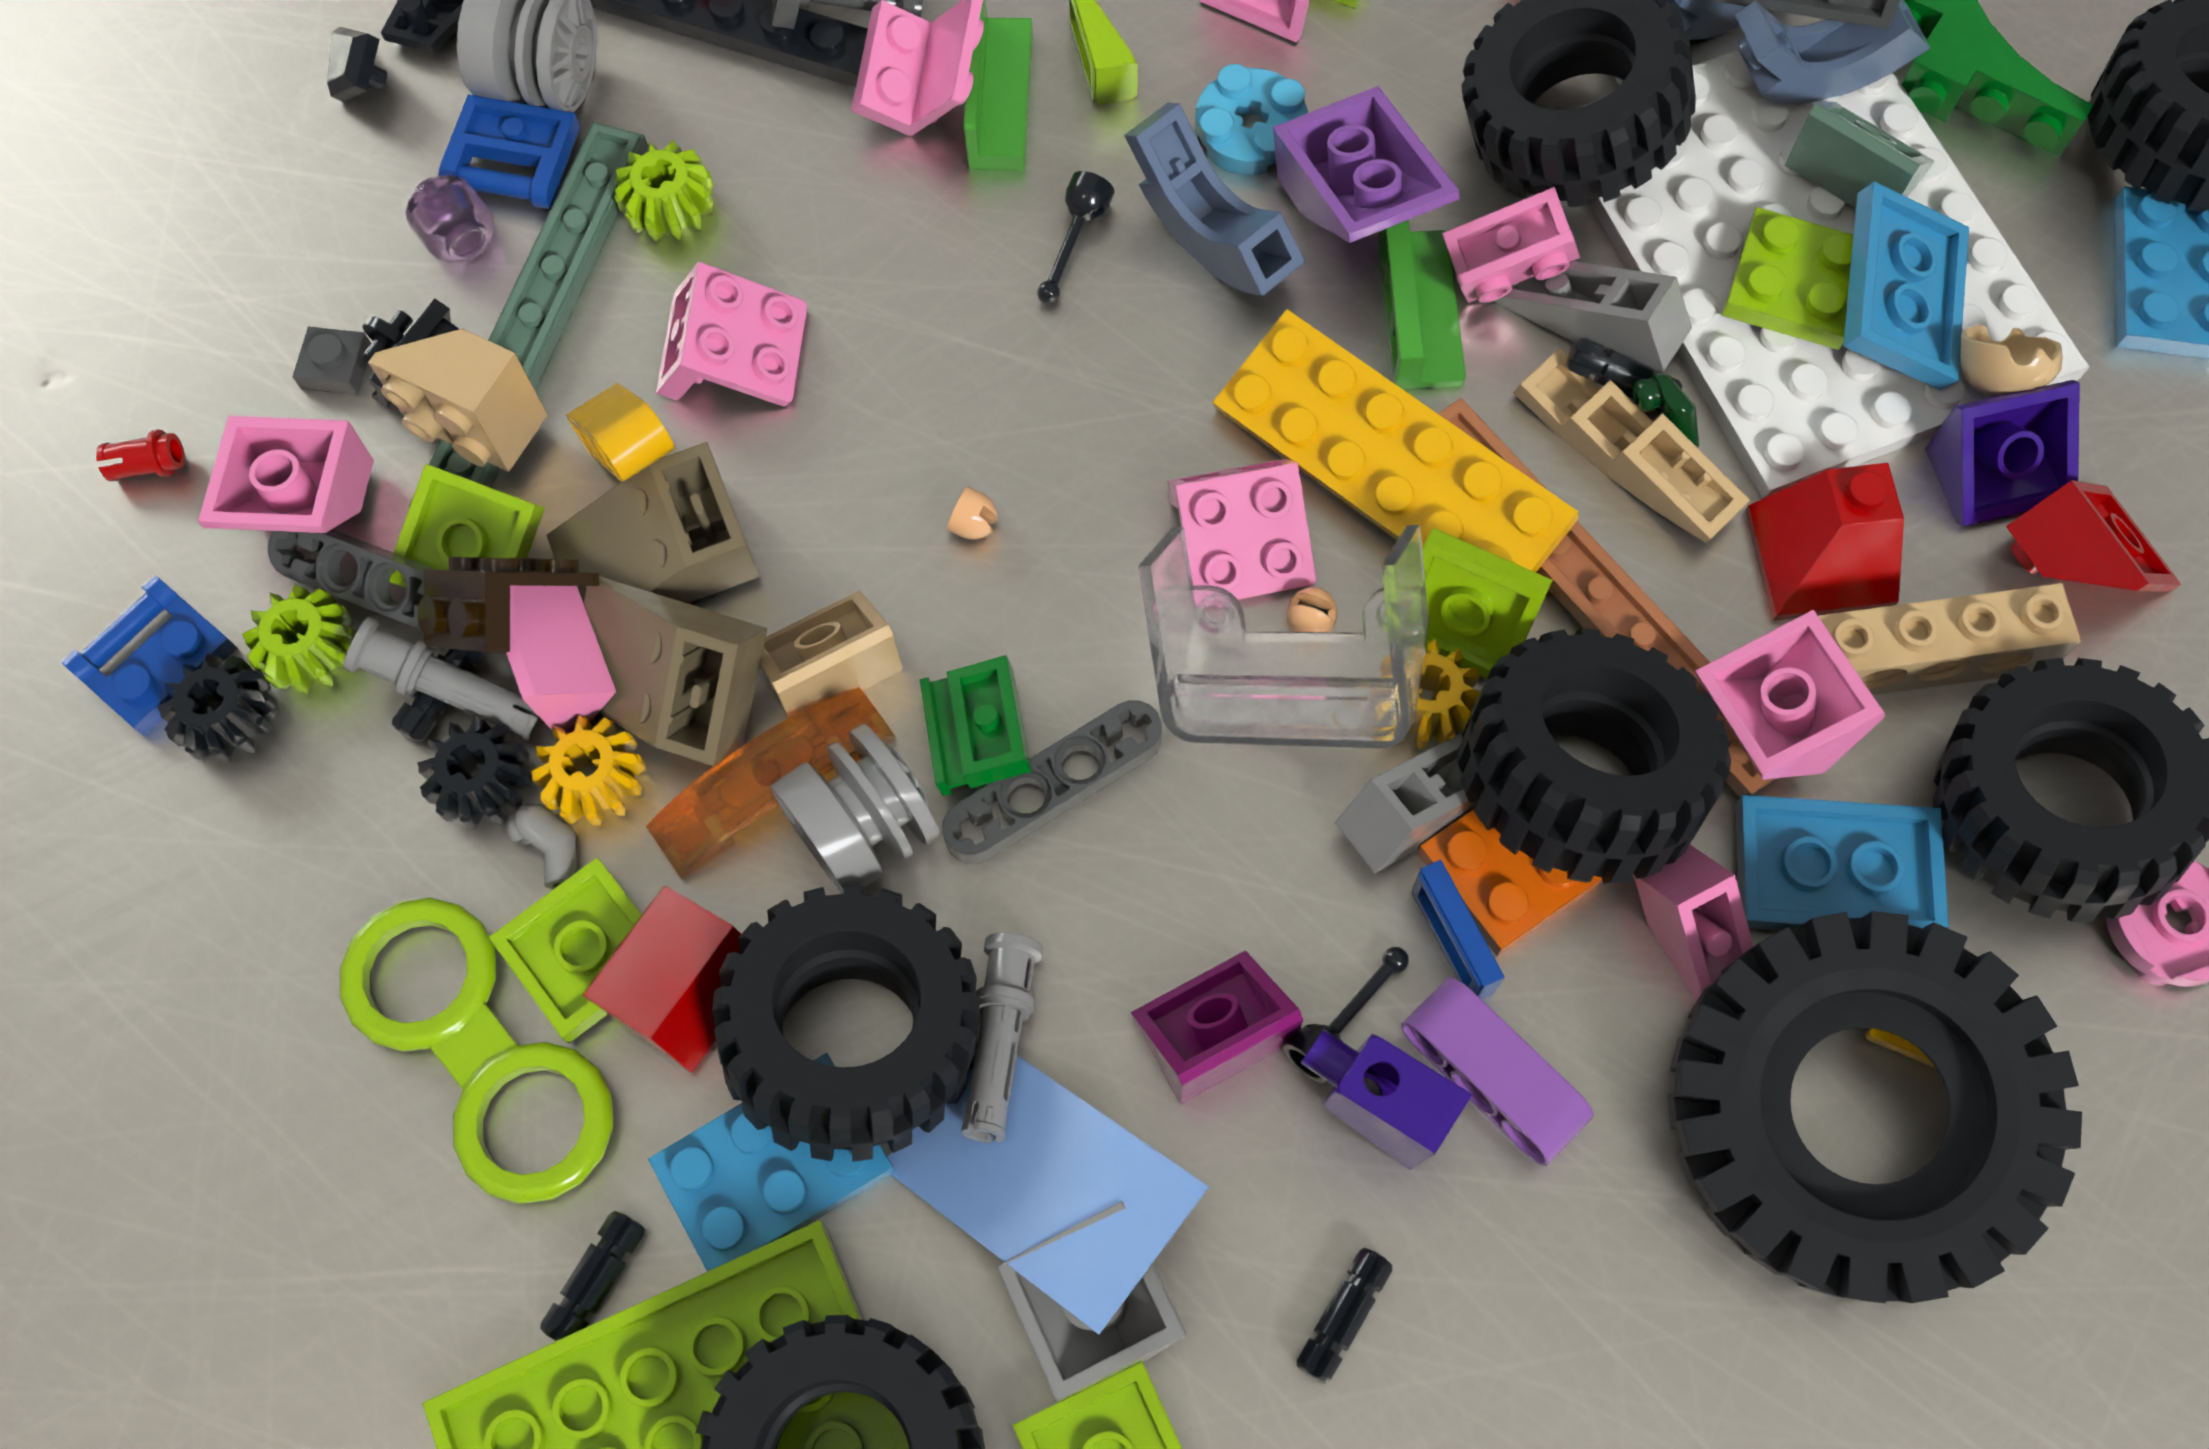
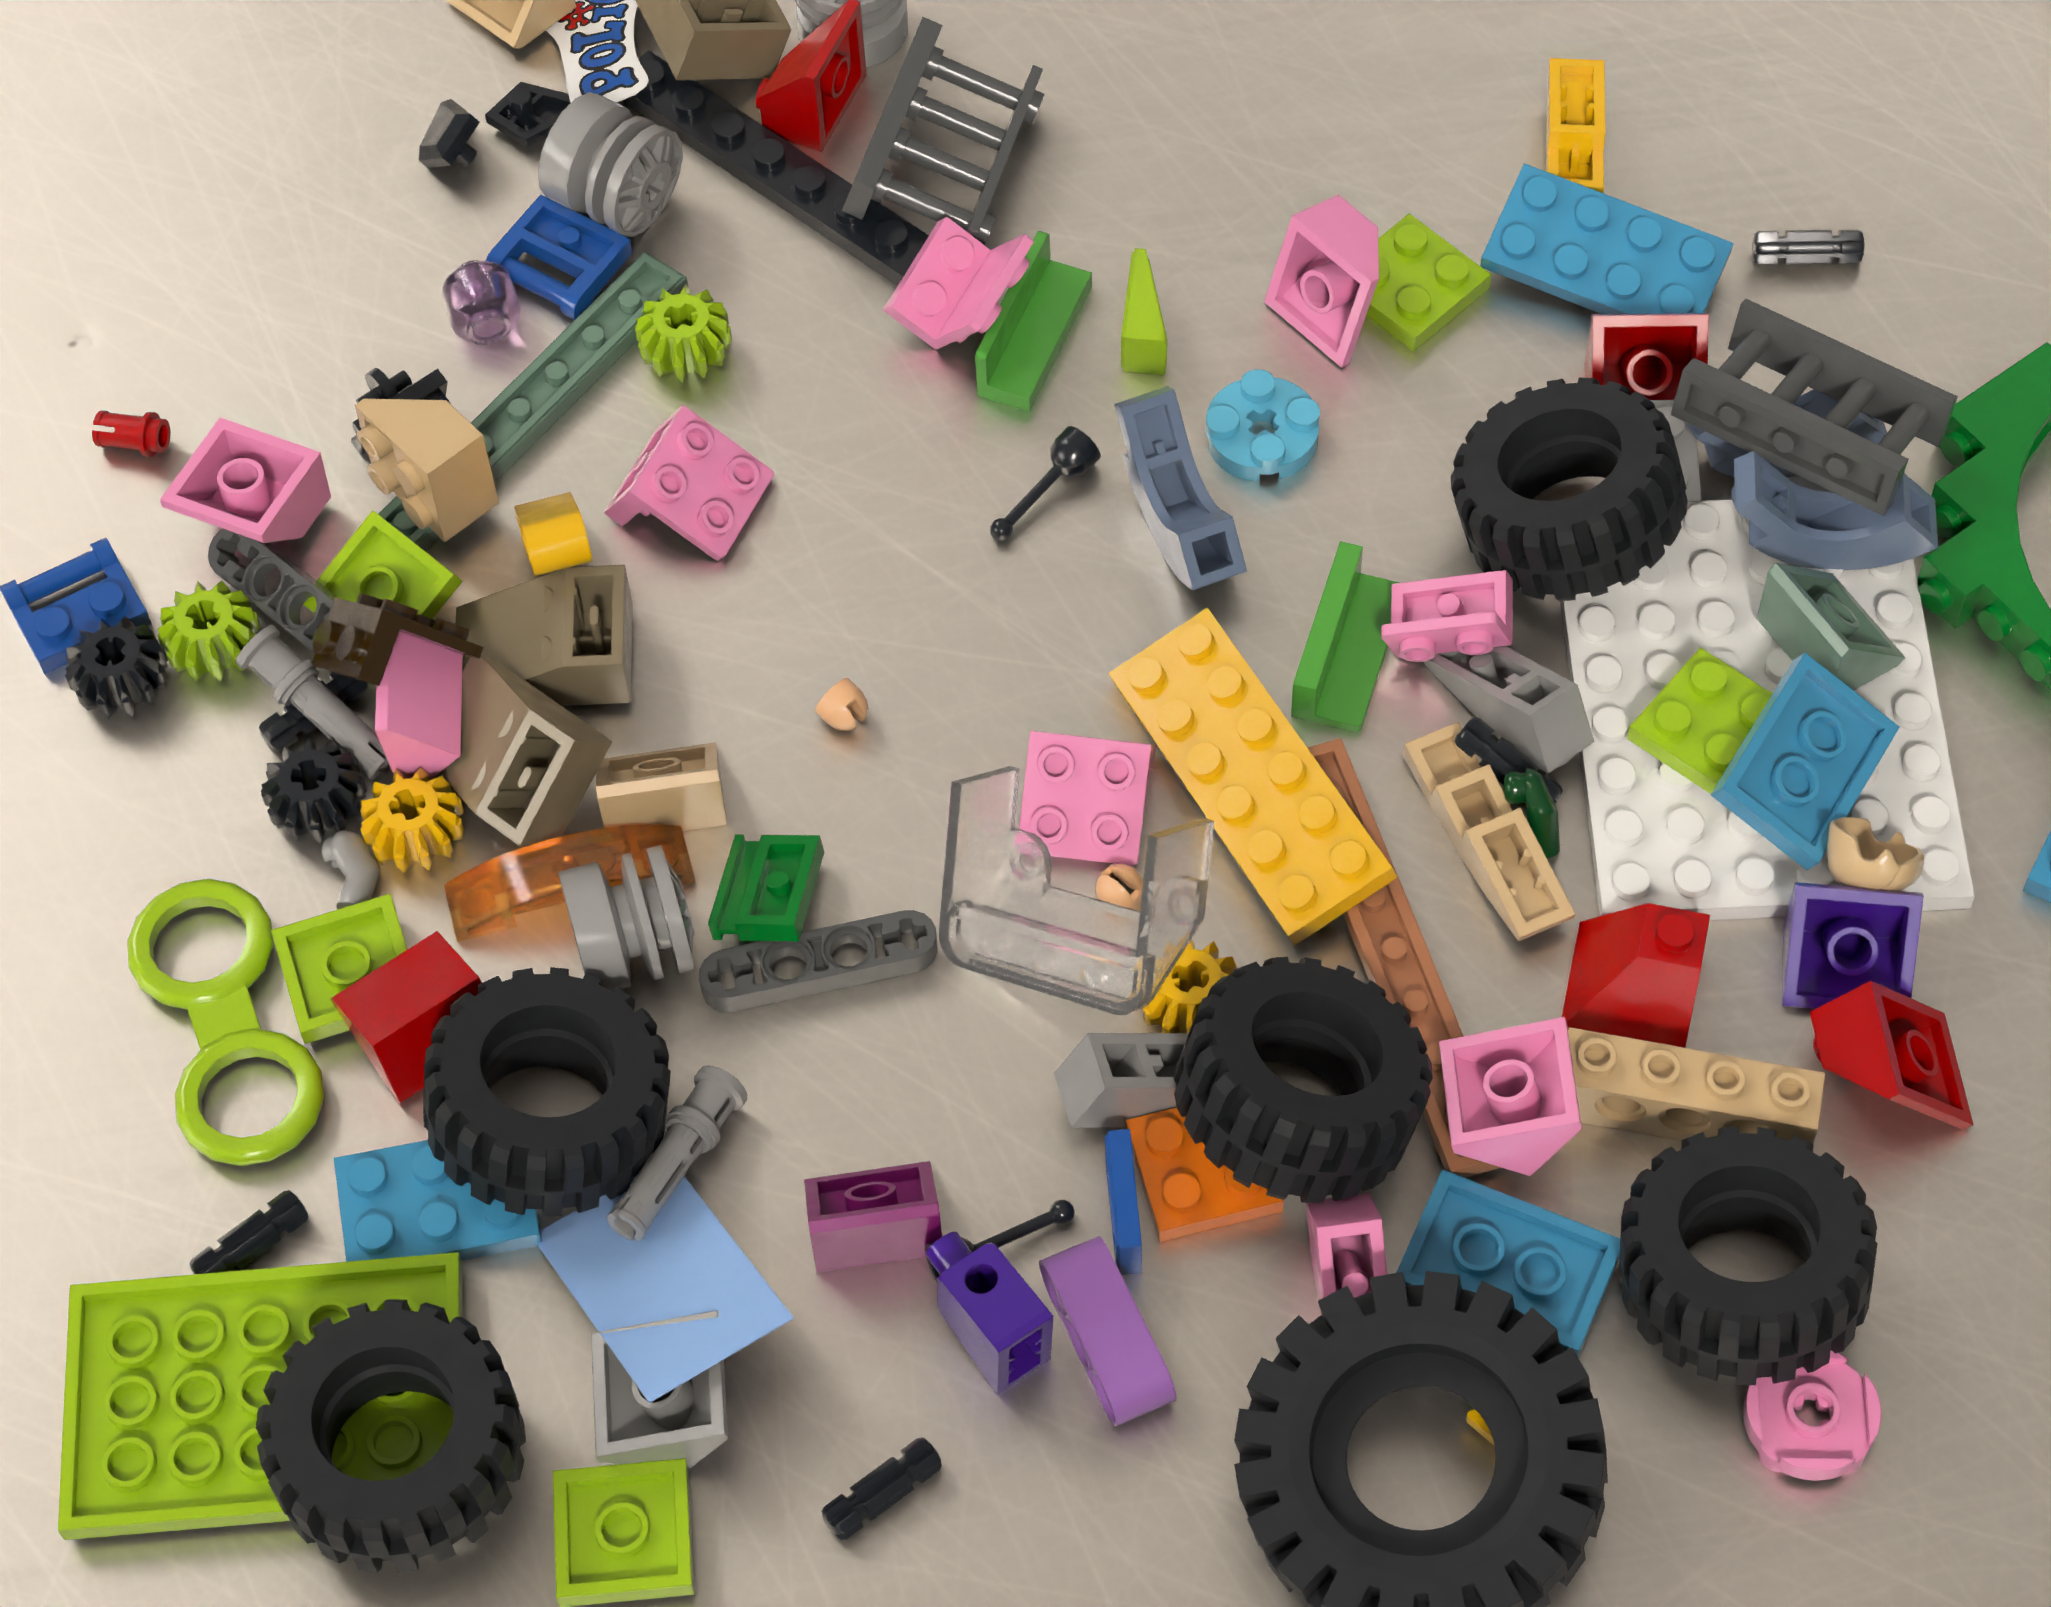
camera: 20 degrees right, 10 degrees down
dark grey plate [292,326,371,395] -> none
medium lavender slope [1273,86,1459,243] -> none
lime plate [1389,528,1553,679] -> none

